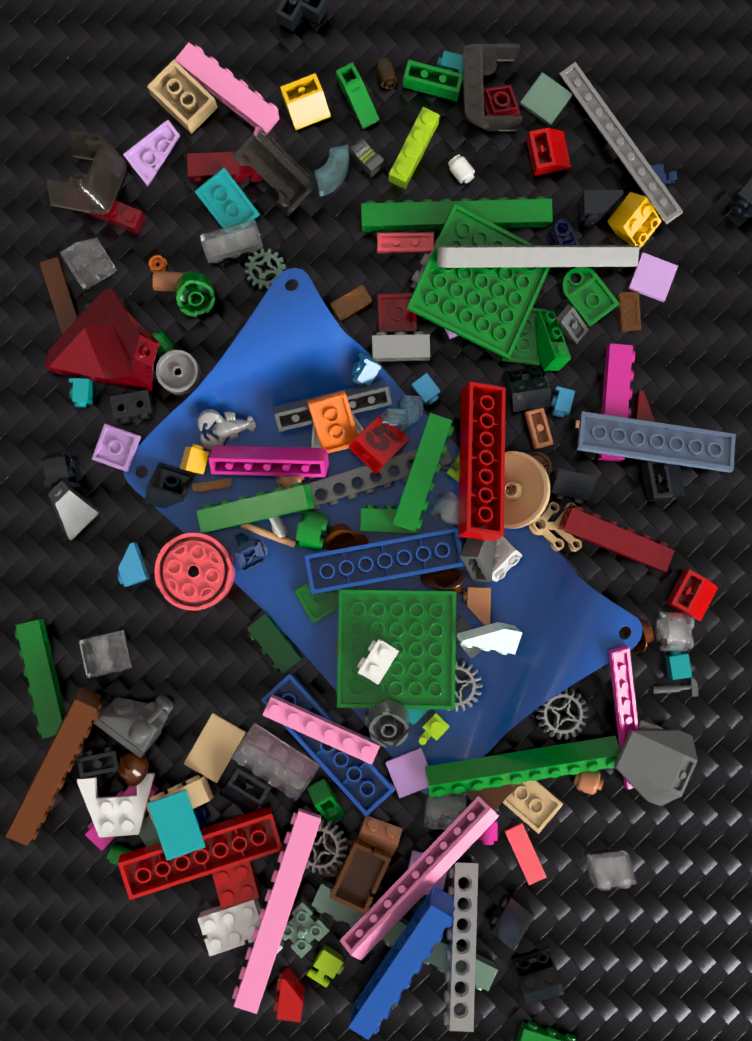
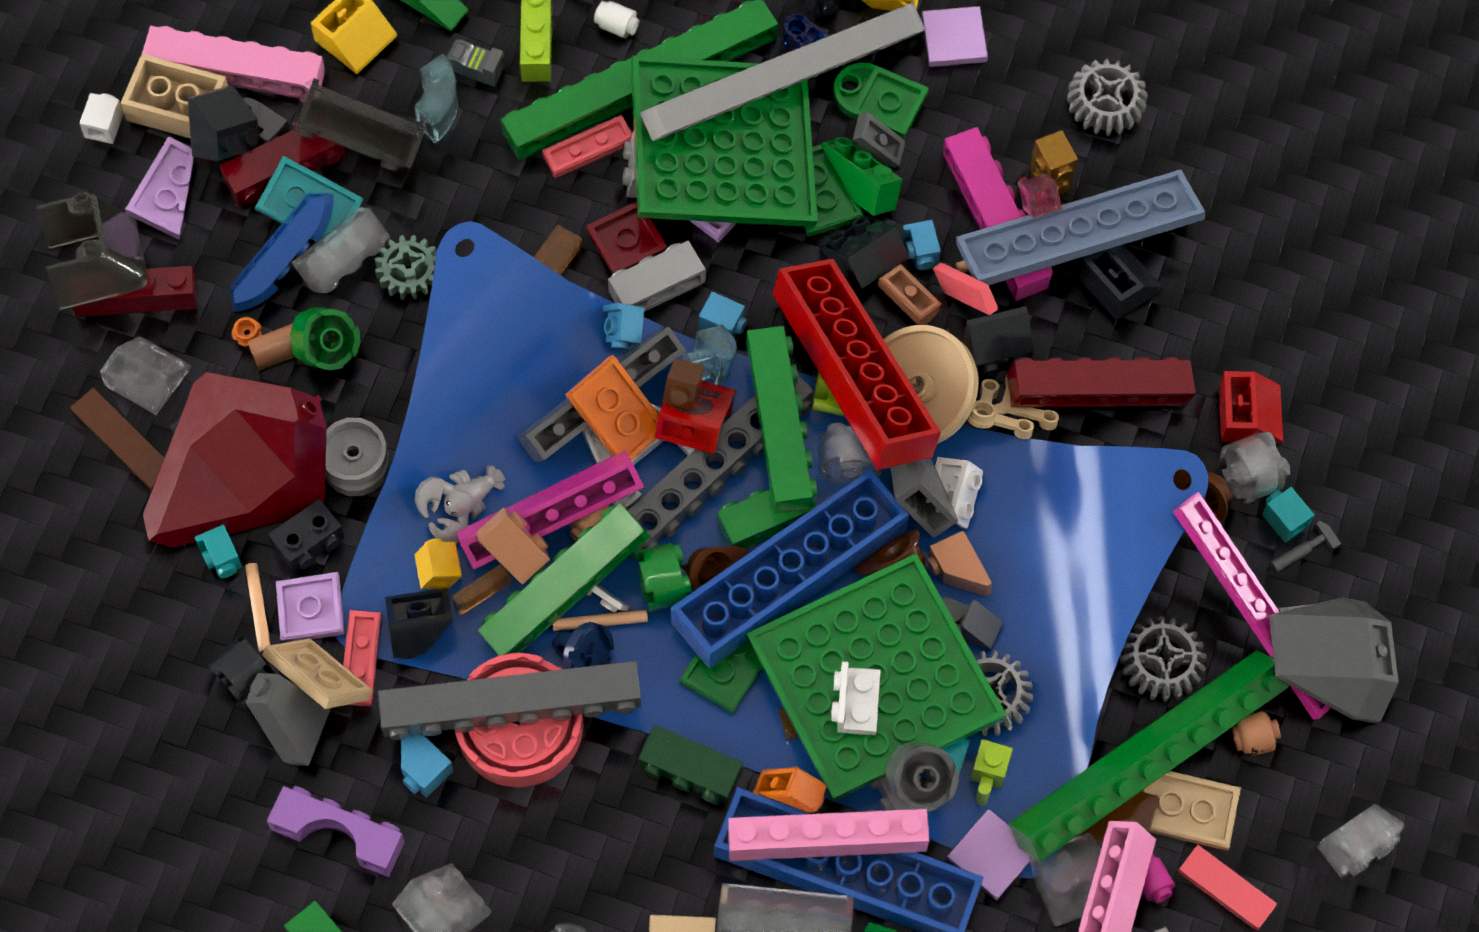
camera: 25 degrees left, 20 degrees down
light aqua slope [456,622,522,655] -> none
clear orange tile [619,292,641,332] -> none
none -> white brick [79,93,124,144]
none -> black slope [187,86,260,161]
none -> blue brick [229,193,333,312]
none -> dark grey leg [243,98,290,145]
none -> light nougat bar [245,563,271,655]
none -> tan tile [262,638,373,709]
none -> medium lavender arch [267,786,405,877]
none -> coral tile [343,610,382,707]
none -> dark grey brick [378,661,642,740]
none -> nougat brick [476,507,550,585]
none -> reddish brown brick [662,358,705,411]
none -> orange brick [753,766,826,812]
none -> coral tile [933,263,998,315]
none -> clear pink brick [1018,174,1062,218]
none -> pearl gold brick [1029,130,1078,196]
none -> light grey gear [1067,58,1147,136]

